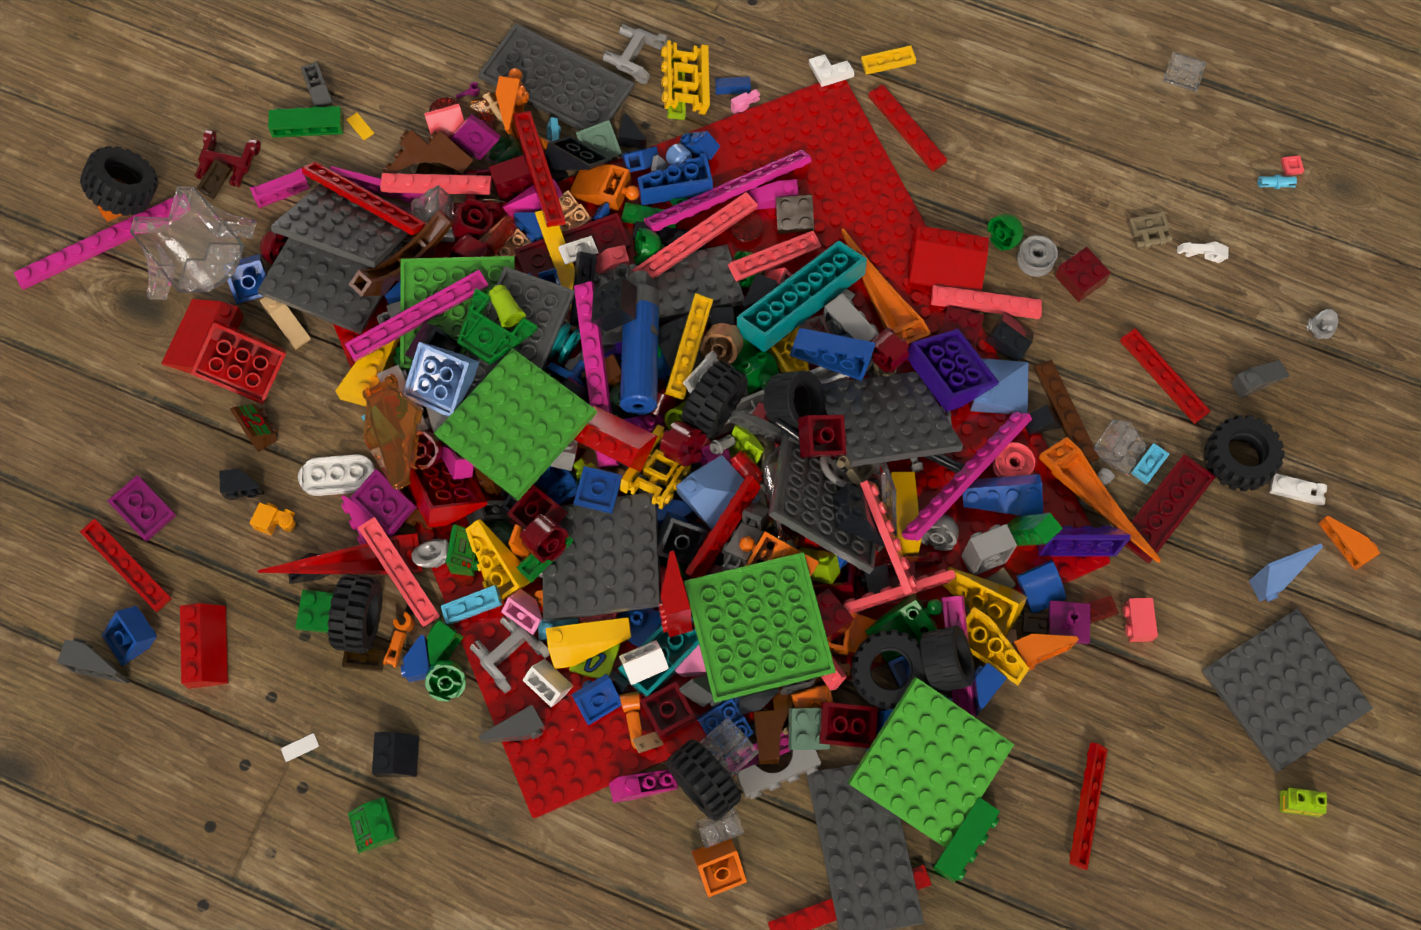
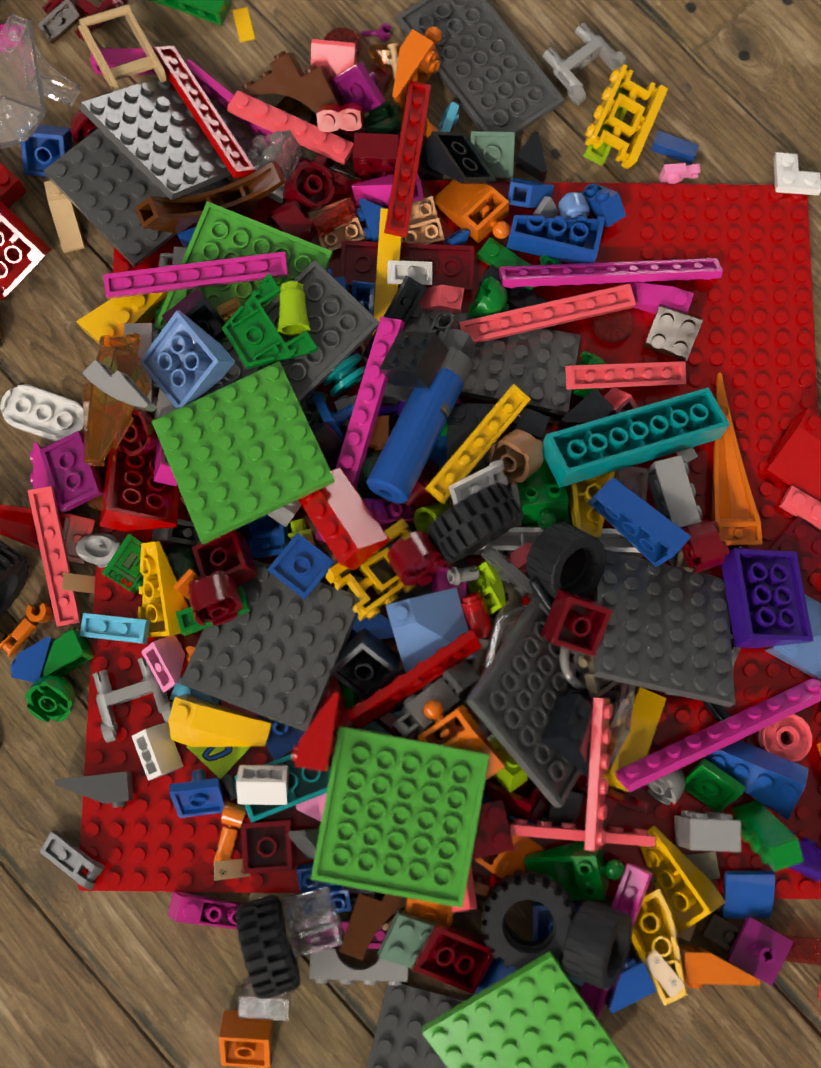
camera: 25 degrees right, 10 degrees up
none -> plate [40,831,105,890]
none -> light nougat sticker [62,573,95,593]
none -> tan piece [78,4,166,92]
none -> light grey slope [82,360,157,412]
none -> clear orange plate [216,297,243,320]
none -> brick [316,103,364,132]
none -> tan sticker [643,950,685,998]
none -> green plate [684,758,745,812]

